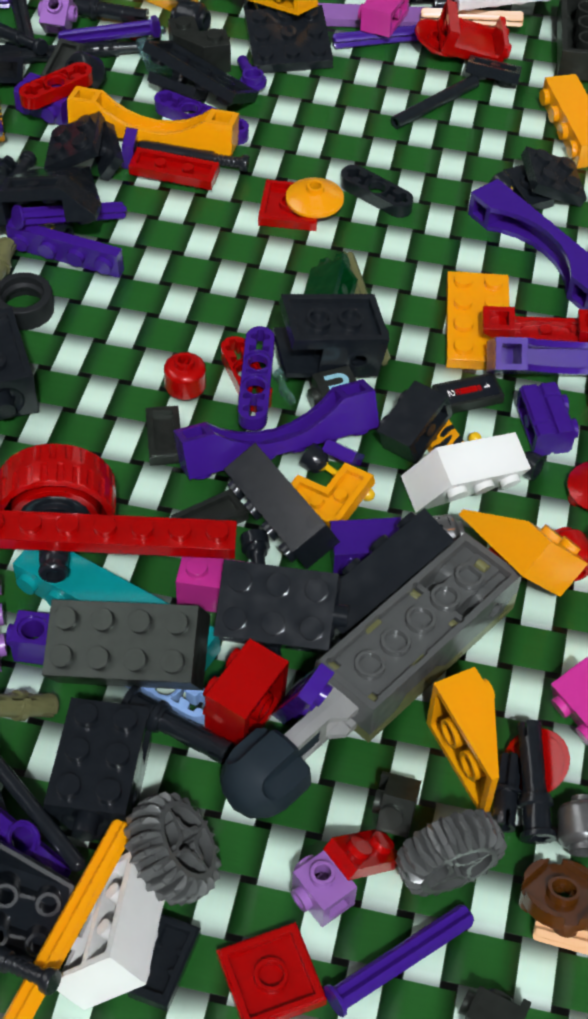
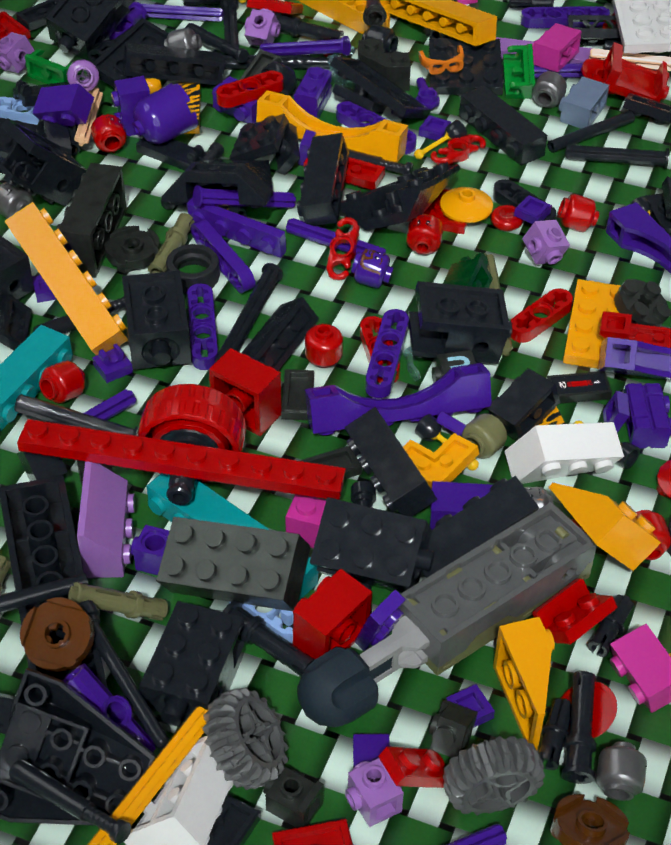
camera: 10 degrees right, 5 degrees down
none -> dark purple beam [187,283,218,370]
none -> dark purple beam [191,219,255,293]
none -> red brick [209,348,281,437]
none -> black axle [215,263,283,362]
none -> black fence [242,297,319,371]
none -> pearl dark grey brick [263,767,324,828]
none -> dark purple axle [286,218,386,255]
none -> dark purple brick [294,67,332,119]
none -> black brick [297,133,349,226]
none -> red piece [326,217,360,280]
none -> black wedge [340,162,460,230]
none -> dark purple head [351,249,394,289]
none -> dark purple tile [353,734,390,768]
none -> red head [406,214,443,255]
none -> hinge [414,120,467,159]
none -> orange cap [418,45,464,75]
none -> dark purple tile [418,115,452,141]
none -> red piece [430,134,487,165]
none -> dark purple tile [446,684,495,728]
none -> black brick [459,86,547,166]
none -> olive head [461,413,507,459]
none -> red piece [491,205,524,231]
none -> green hinge [503,44,535,99]
none -> red beam [511,288,573,343]
none -> dark purple tile [514,195,552,224]
none -> medium lavender brick [522,220,570,264]
none -> flat silver head [532,71,567,108]
none -> red bracket [532,578,618,644]
none -> red head [557,194,599,232]
none -> sand blue brick [559,76,609,129]
none -> black axle [565,145,669,169]
none -> black axle [587,594,634,657]
none -> dark purple tile [603,390,630,433]
none -> pearl dark grey plate [614,279,671,327]

